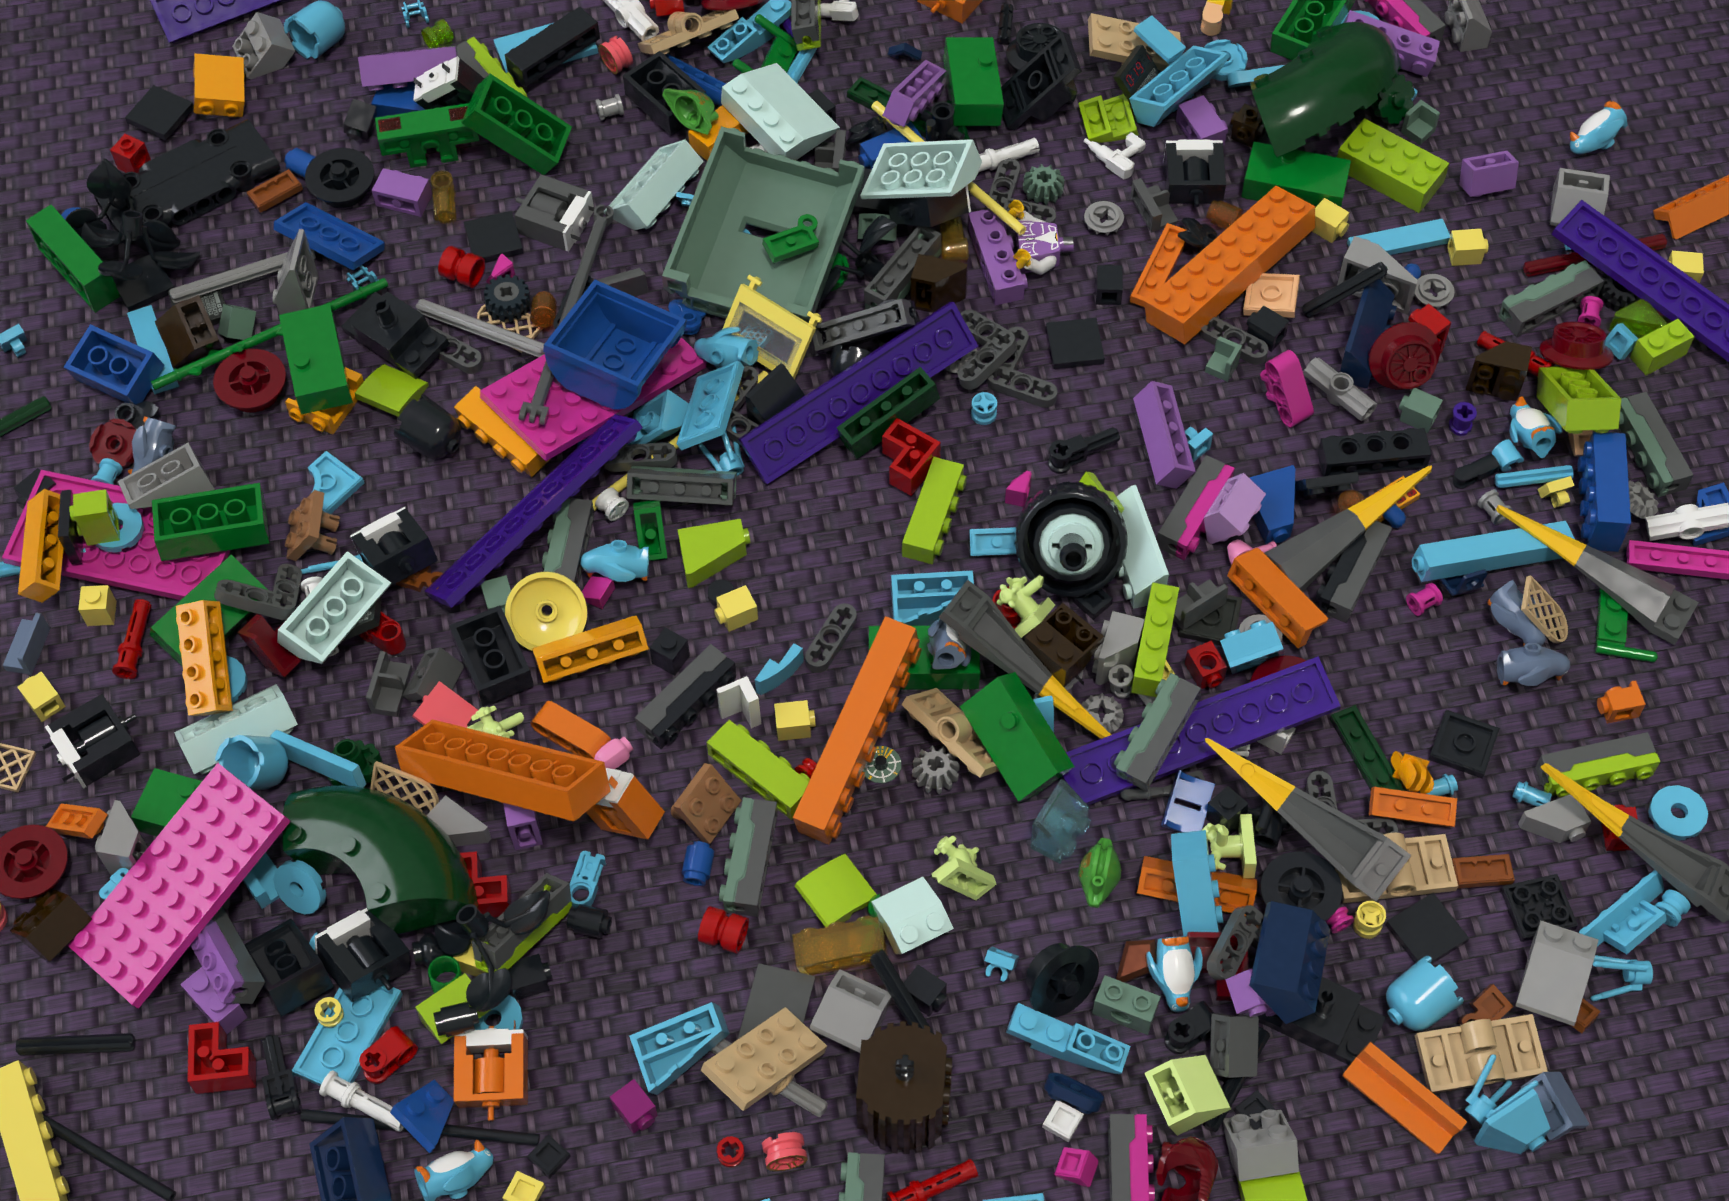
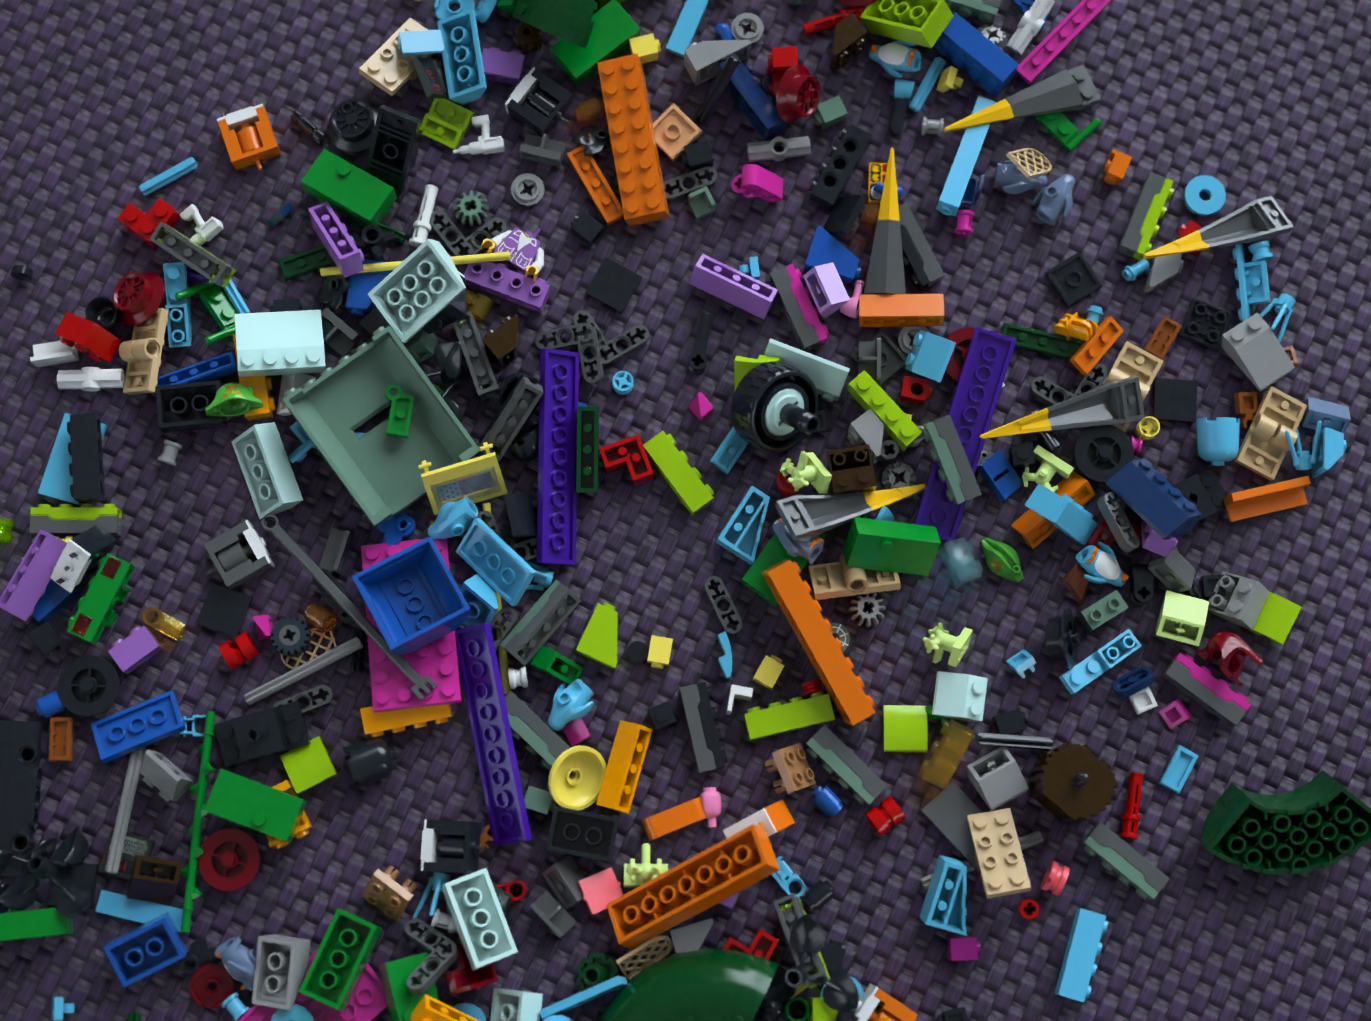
camera: 60 degrees left, 20 degrees up
sand green panel [218,304,256,340] -> none
medium azure tile [307,451,364,514] -> none
green brick [461,74,572,175] -> none
coral wheel [598,35,633,74] -> none
dark purple bush [1448,402,1477,436] -> none

